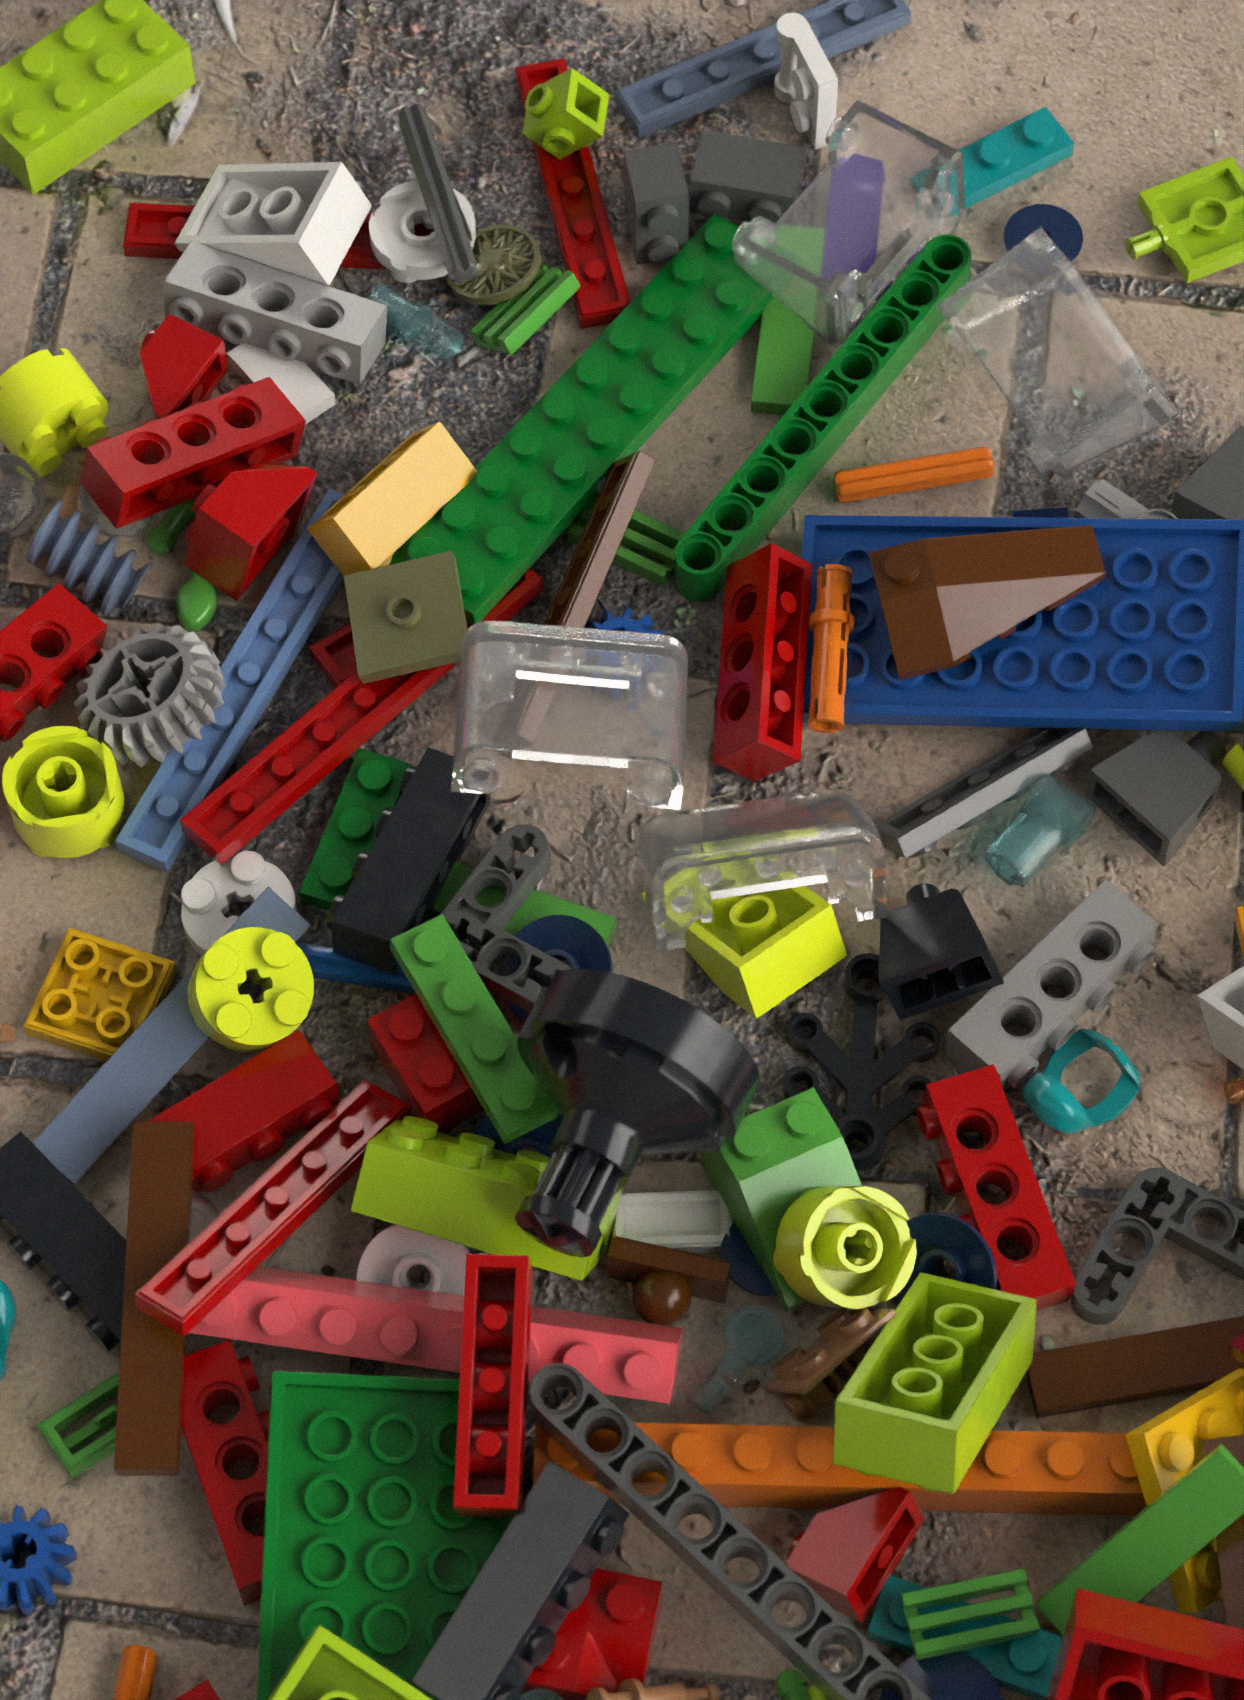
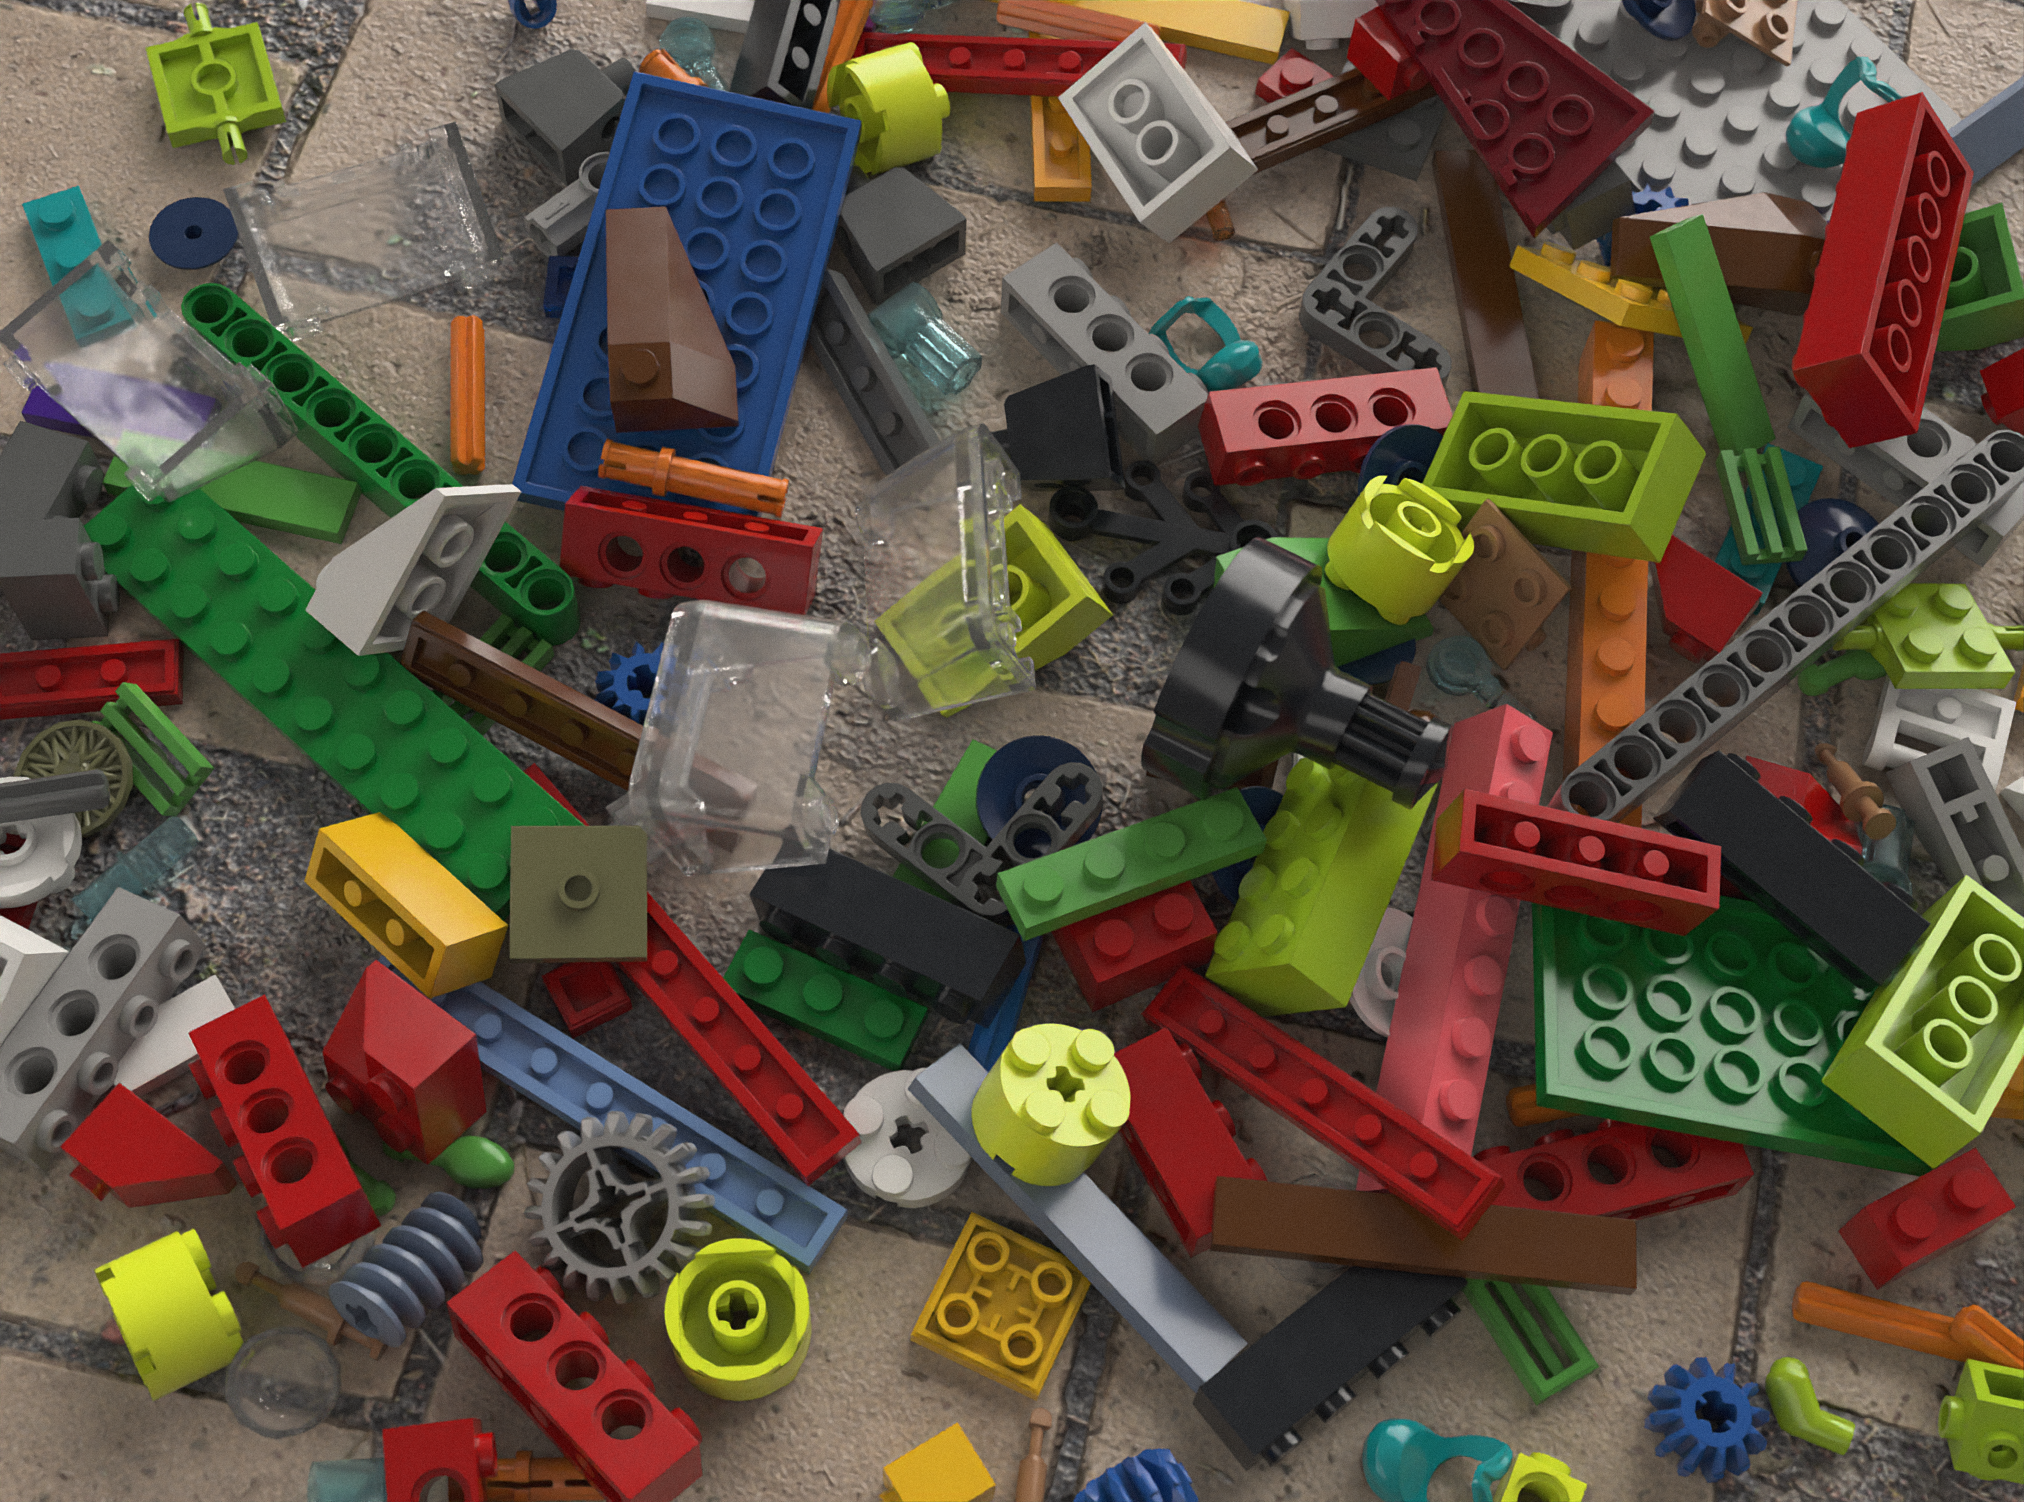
camera: 90 degrees left, 0 degrees up
none -> white slope [305,484,521,656]
none -> lime arm [1765,1357,1855,1456]

